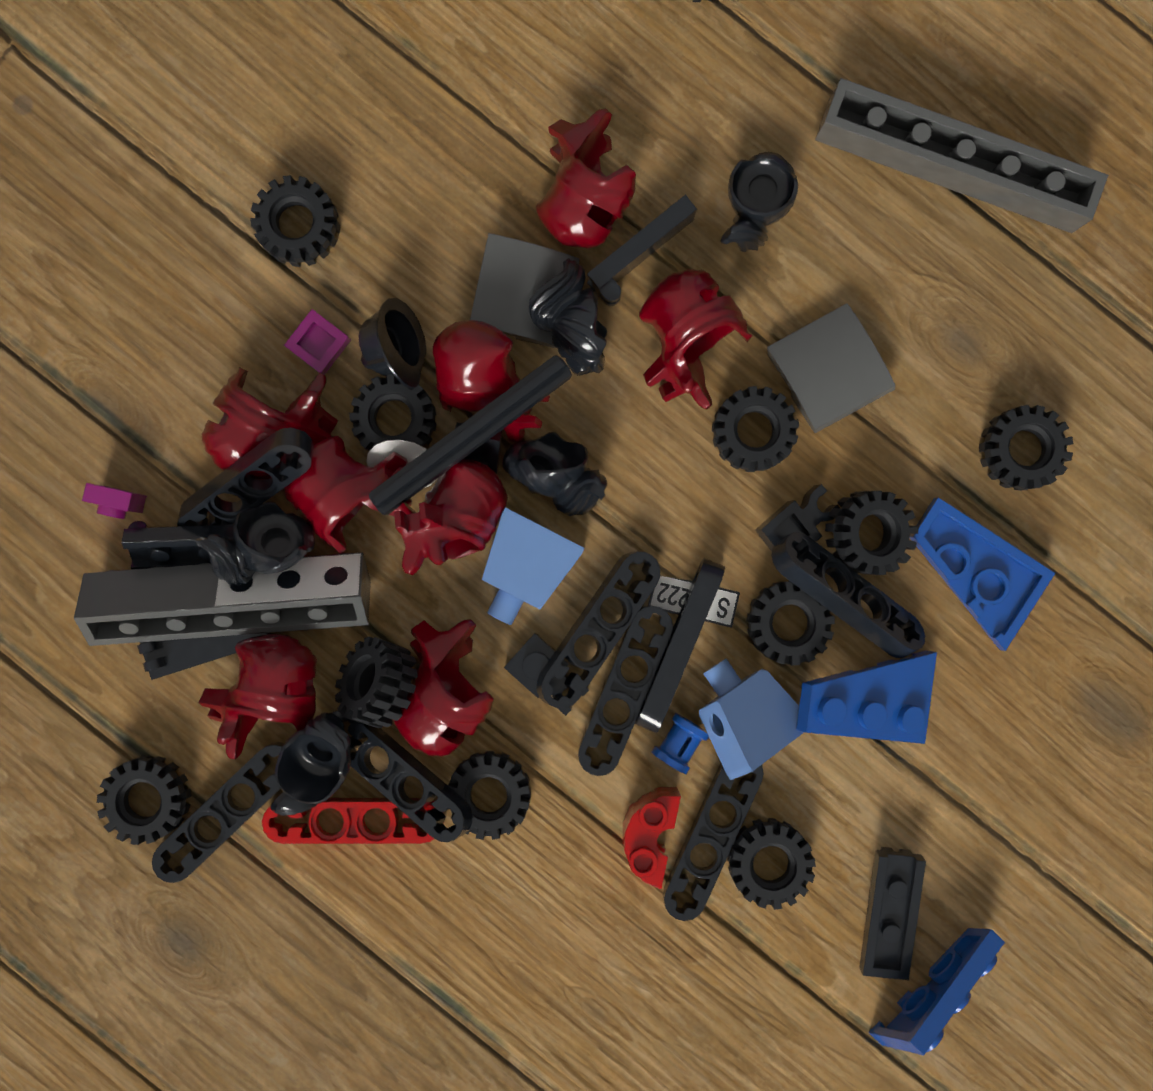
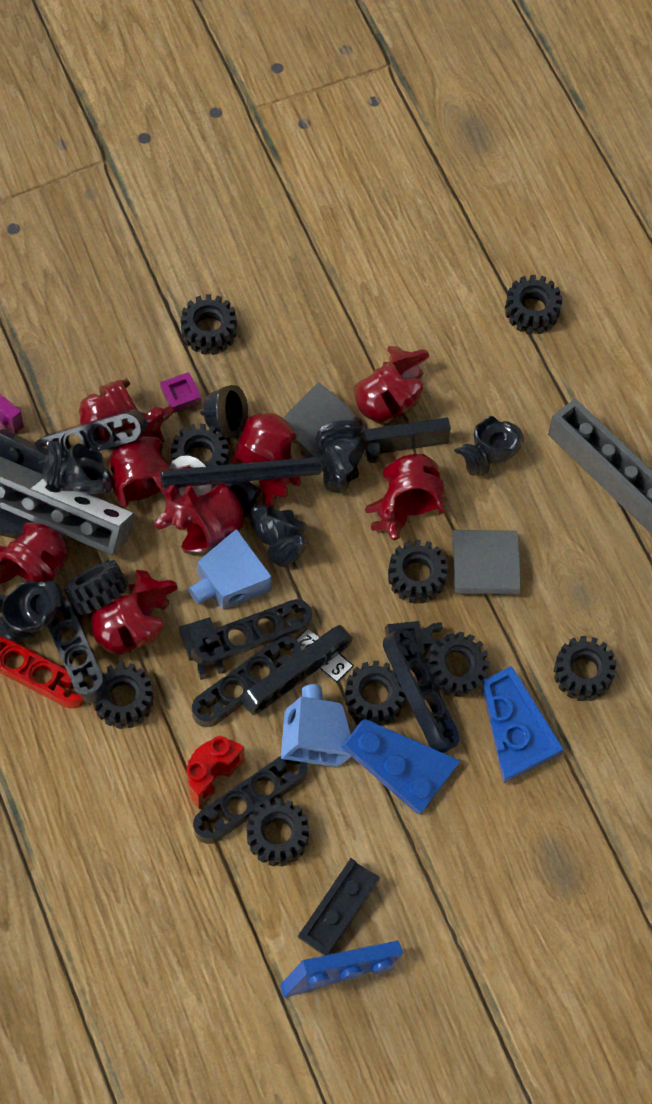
camera: 25 degrees right, 25 degrees down
blue bush [651,712,709,774] -> none

